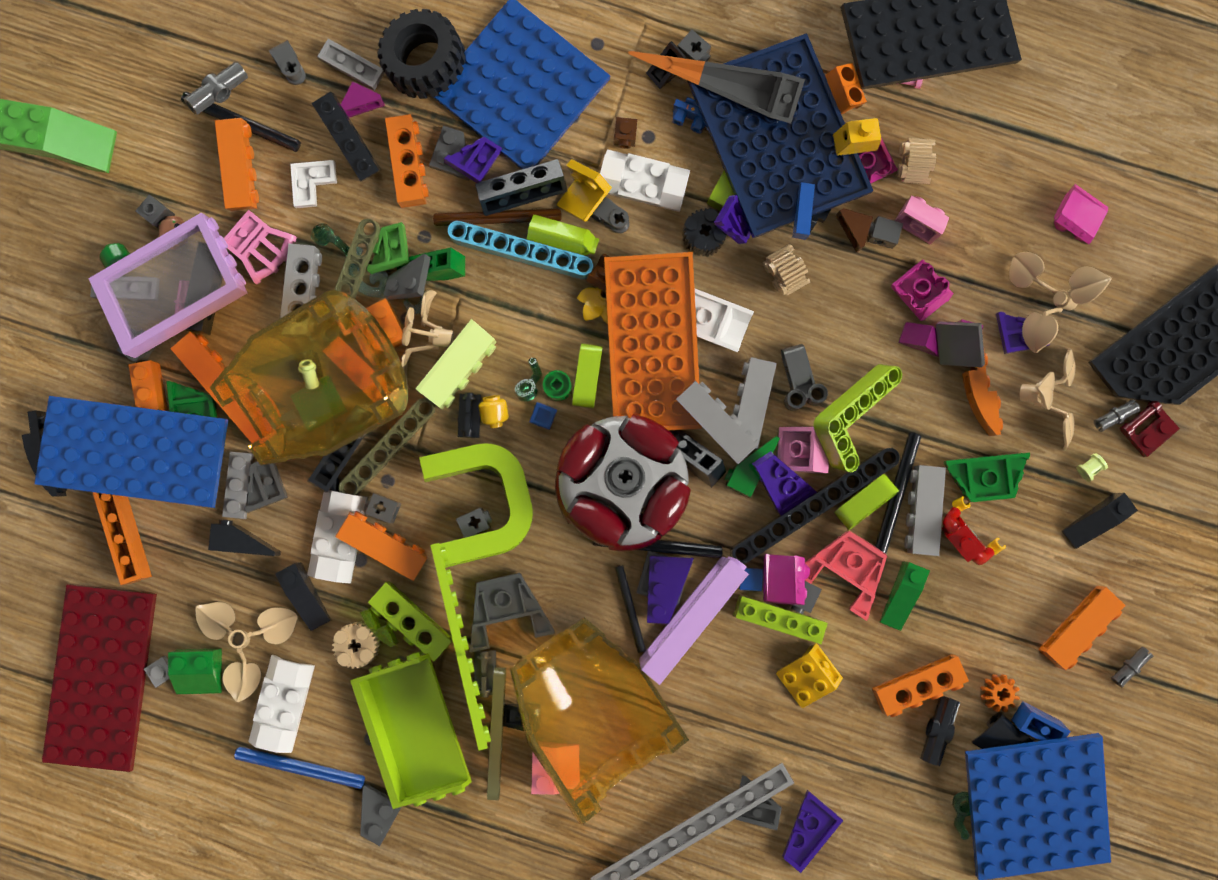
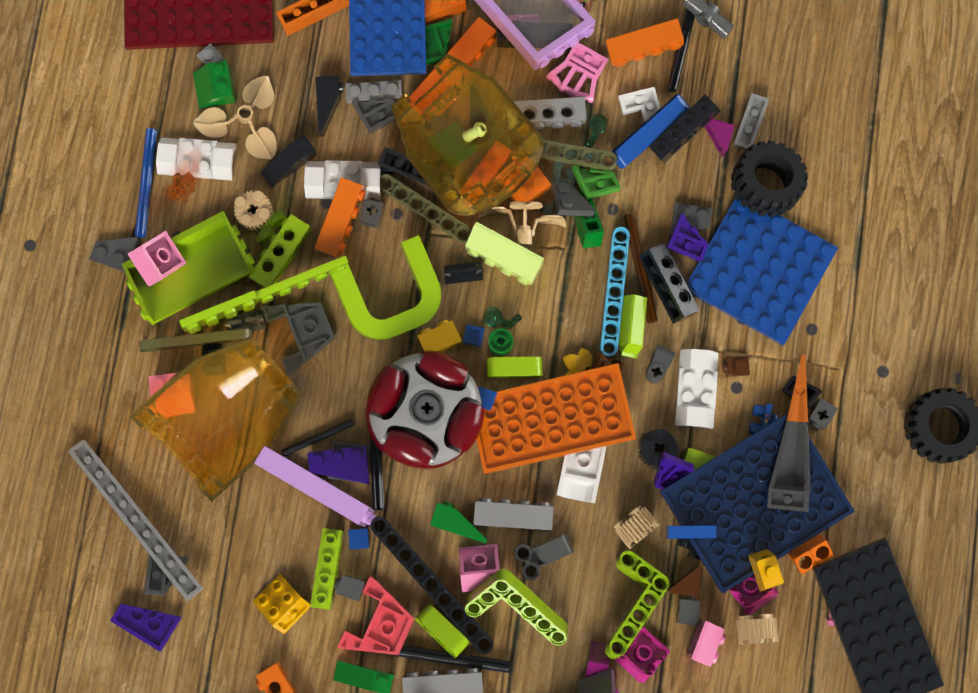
camera: 80 degrees right, 5 degrees down
dark grey piece [269,40,306,85] -> none
orange brick [385,114,429,208] -> none
dark grey brick [456,508,493,538] -> none
yellow head [478,395,509,428] -> none
yellow bracket [557,159,612,222] -> none
black slope [669,430,726,488] -> none
light grey brick [676,381,758,464] -> none
dark purple wing [752,451,817,515] -> none
dark pink slope [763,554,810,605] -> none
none -> bright pink slope [128,231,186,287]
none -> clear orange hips [166,172,196,204]
none -> yellow piece [417,320,462,353]
none -> blue tile [478,386,498,411]
none -> lime beam [605,551,669,659]
none -> blue beam [611,93,691,169]

